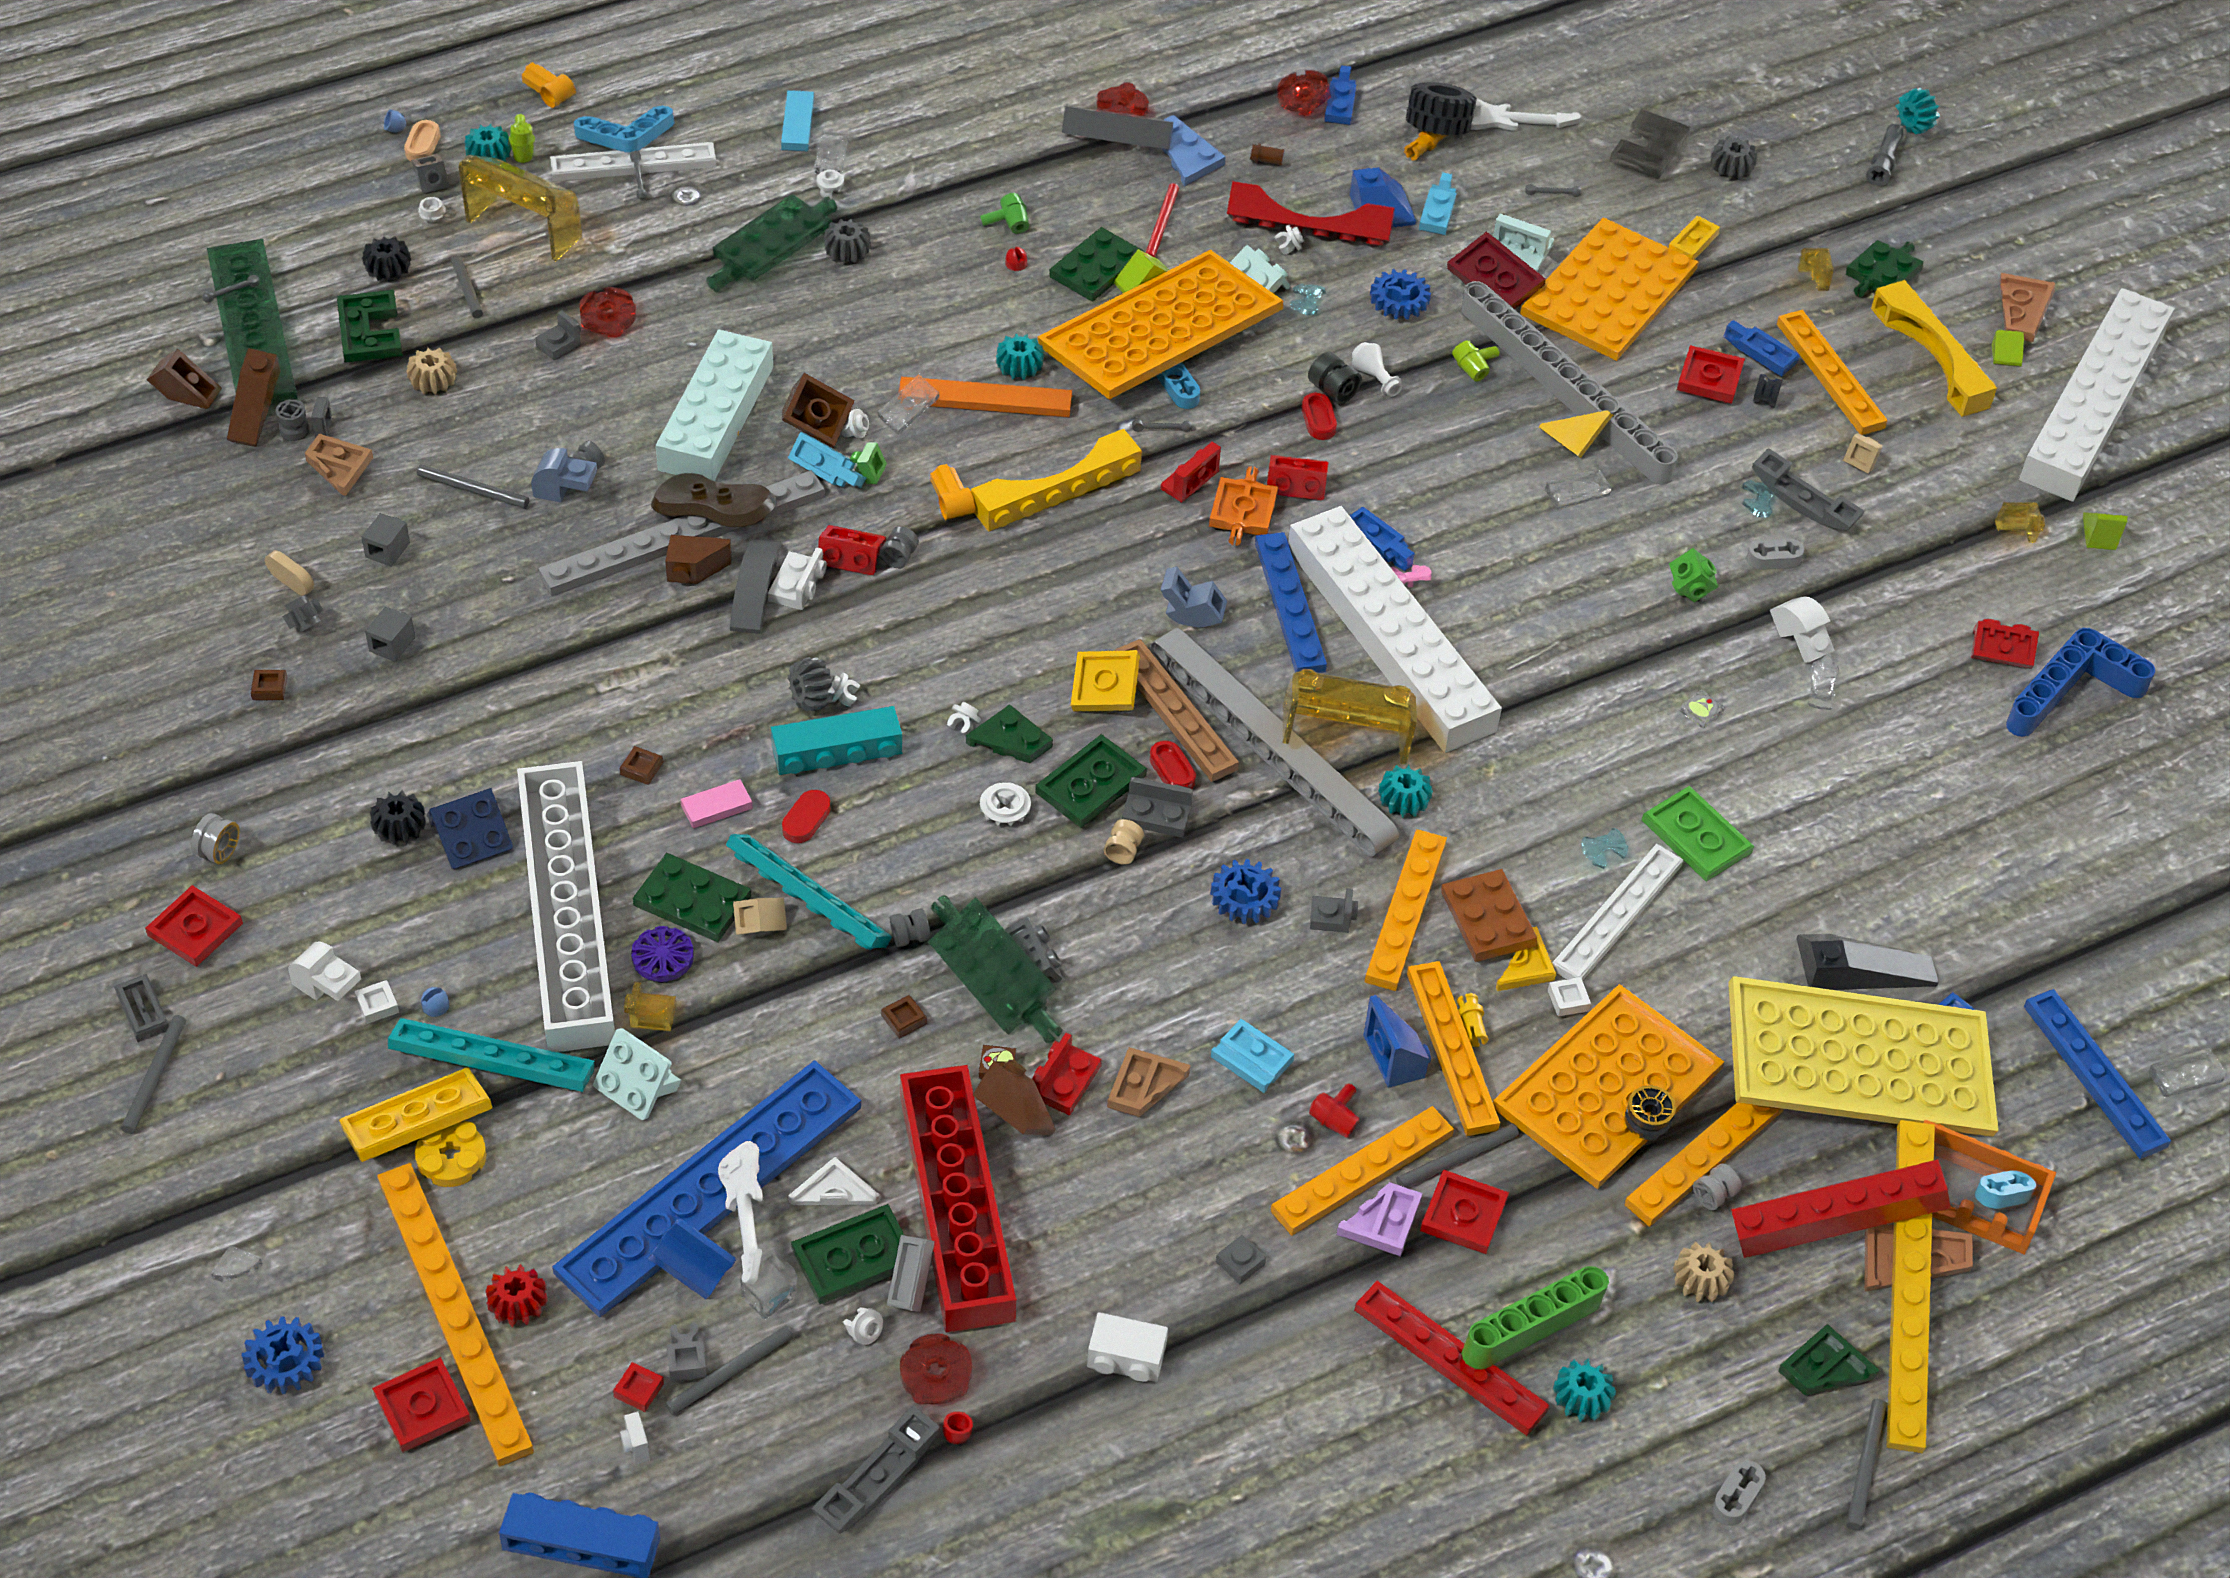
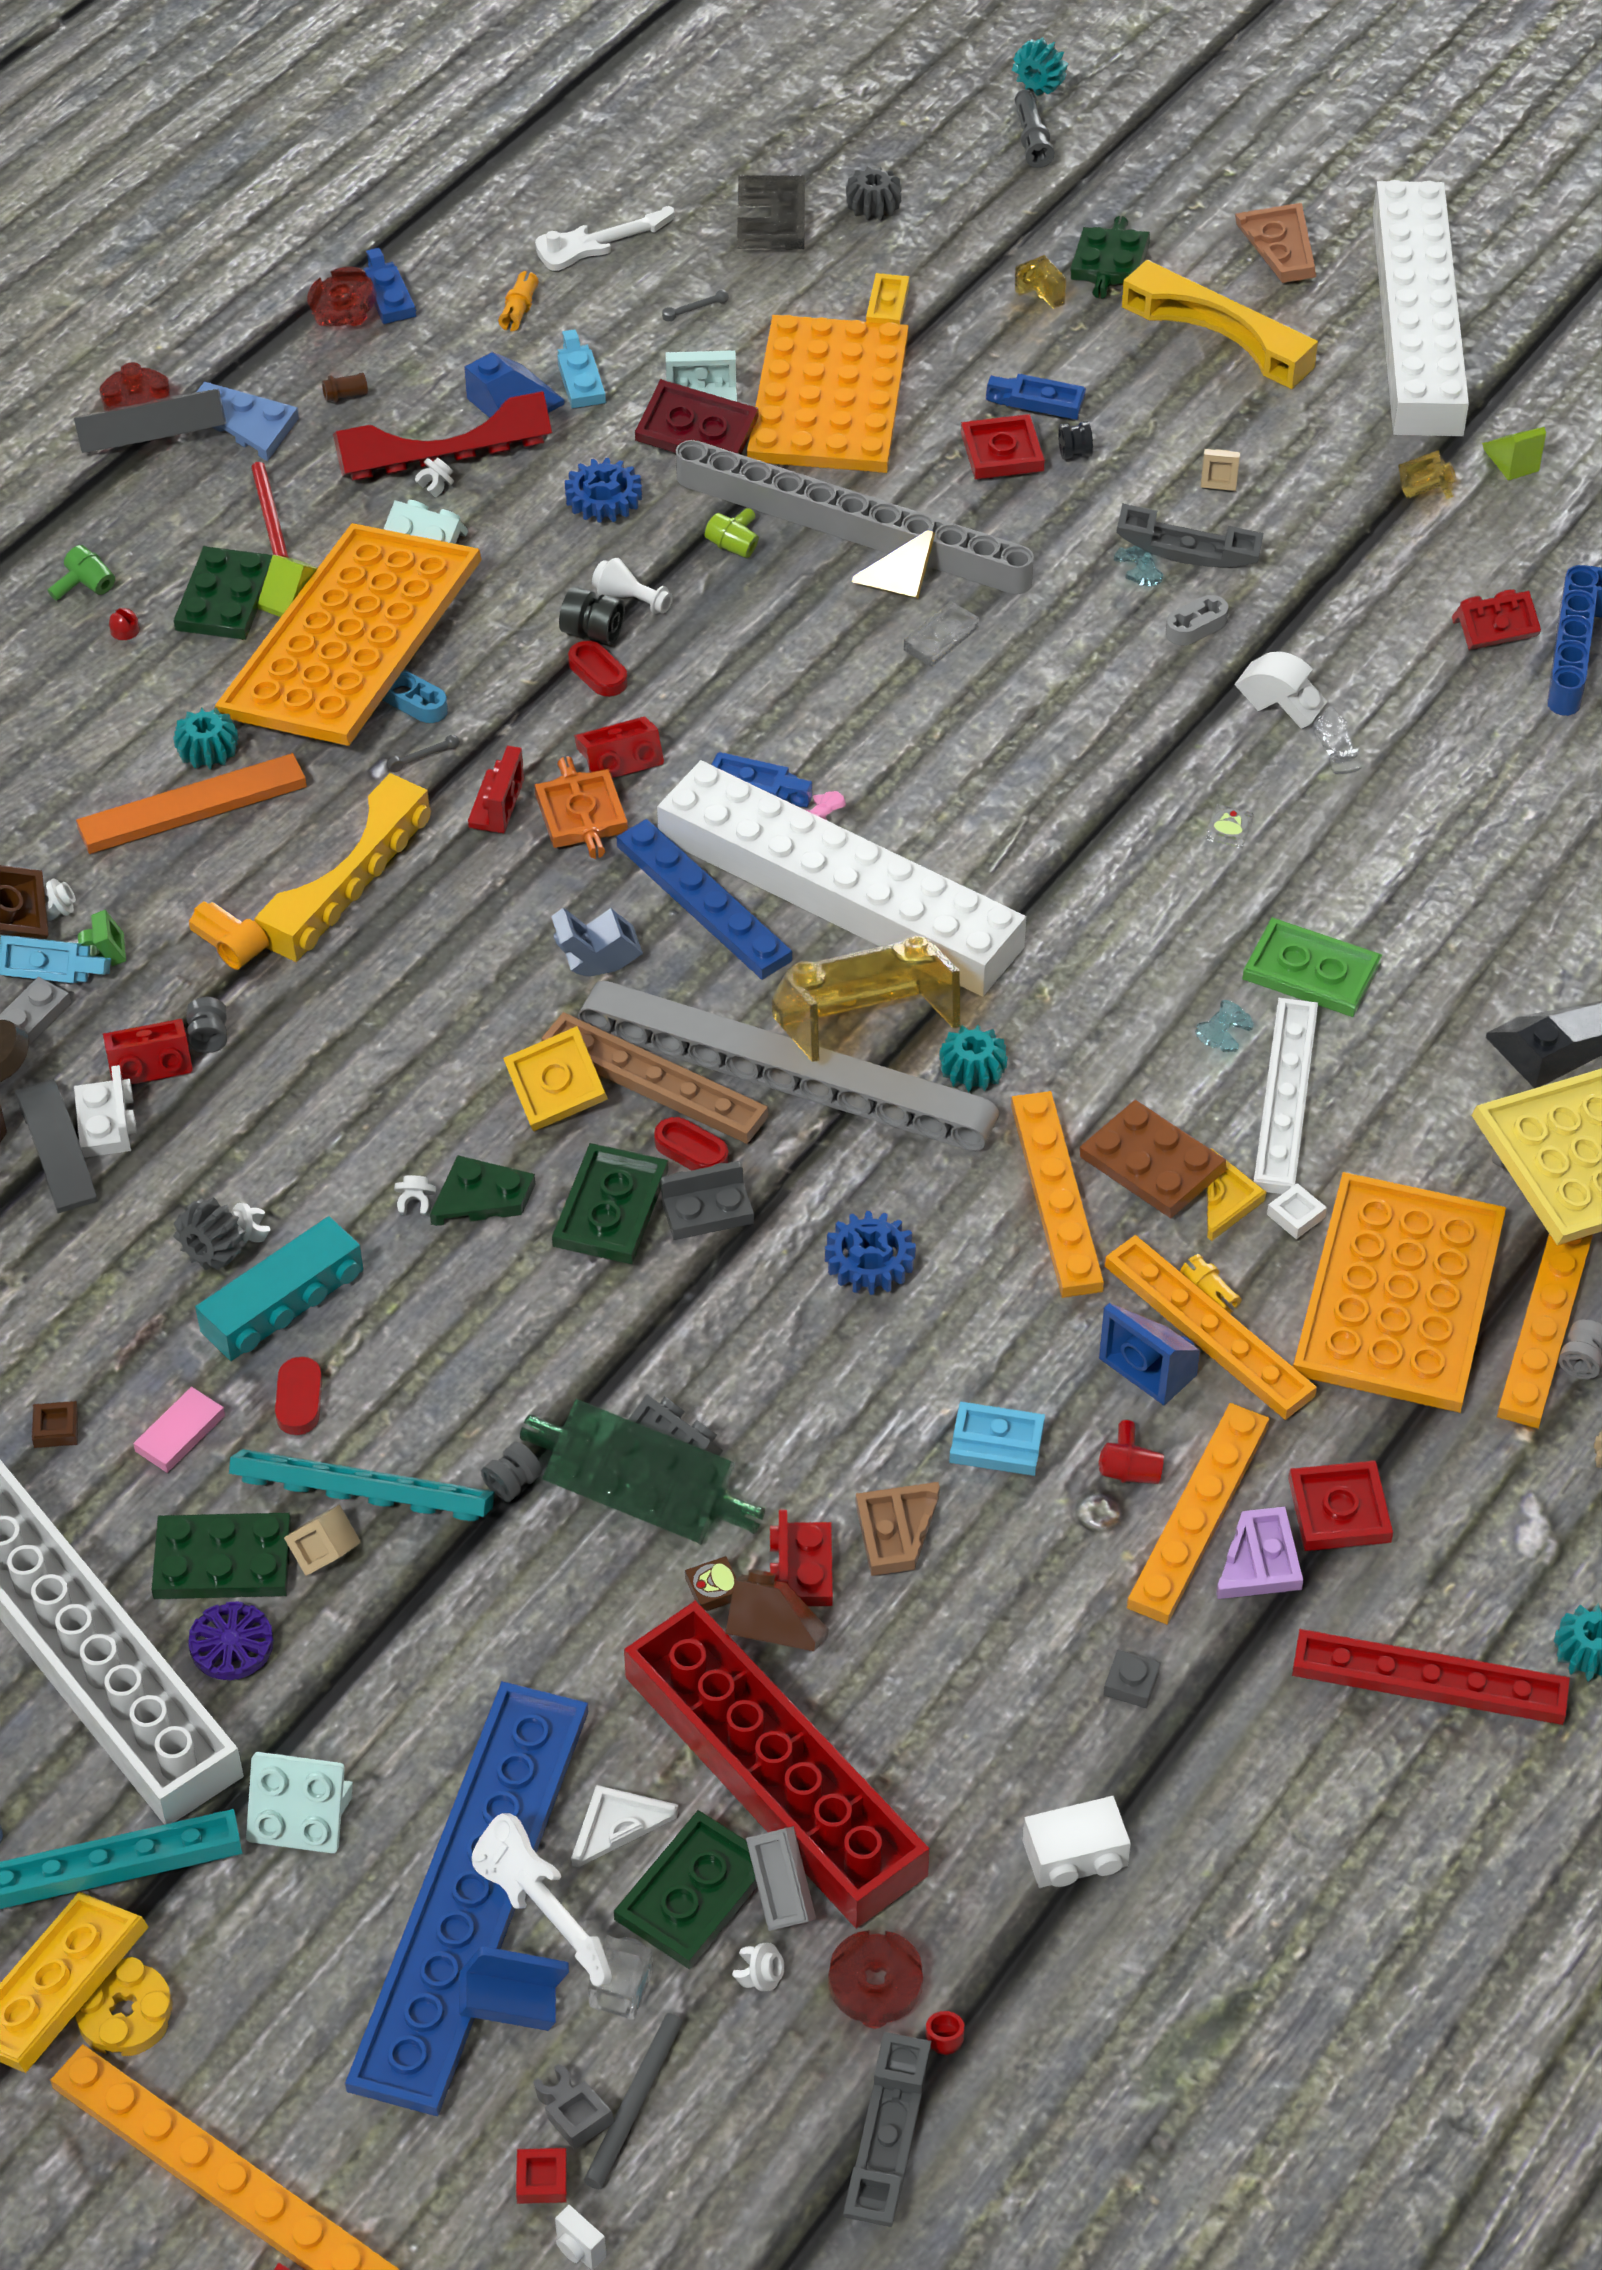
camera: 25 degrees left, 0 degrees up
red gear [486,1264,548,1328] -> none
clear yellow bracket [624,982,677,1031] -> none
clear plate [878,374,940,435] -> none
reddish brown tile [881,994,927,1039] -> none
white gear [980,783,1031,826] -> none
tan wheel [1104,819,1144,864] -> none
clear light blue piece [1290,284,1326,316] -> none
dark grey bracket [1310,888,1358,933] -> none
dark grey bar [1396,1123,1519,1188] -> none
black tyre [1405,82,1477,136] -> none
bright green beam [1462,1266,1609,1369] -> none
black wheel [1624,1085,1676,1140] -> none
bright green brick [1669,548,1718,602] -> none
light orange plate [1777,310,1888,435] -> none
lime slope [1992,330,2024,366] -> none

